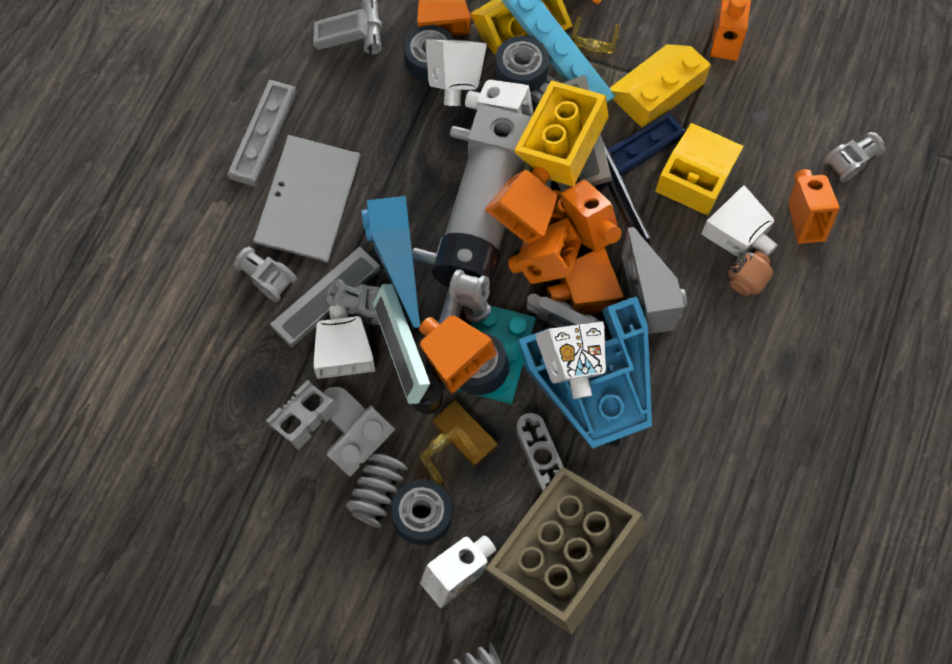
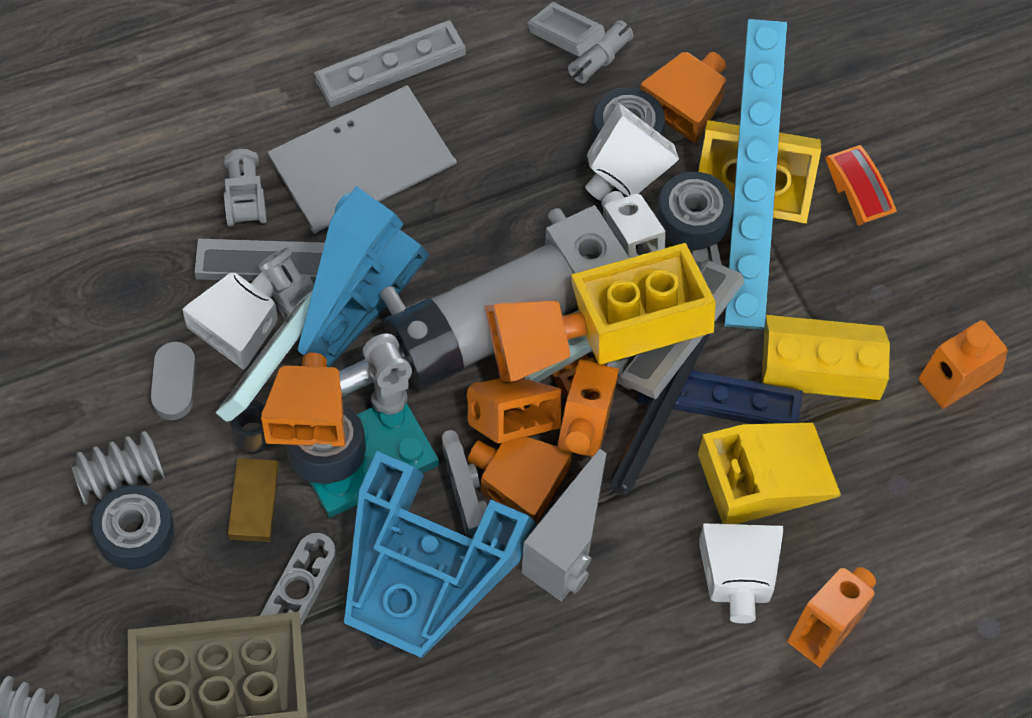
camera: 45 degrees right, 5 degrees down
light grey piece [266,380,339,450] -> none
light grey brick [326,405,395,476] -> none
clear yellow piece [420,427,479,485] -> none
white torso [420,536,496,609] -> none
white torso [535,322,606,399] -> none
clear yellow piece [572,16,620,53] -> none
nougat head [728,251,773,297] -> none
light grey connector [823,132,885,183] -> none

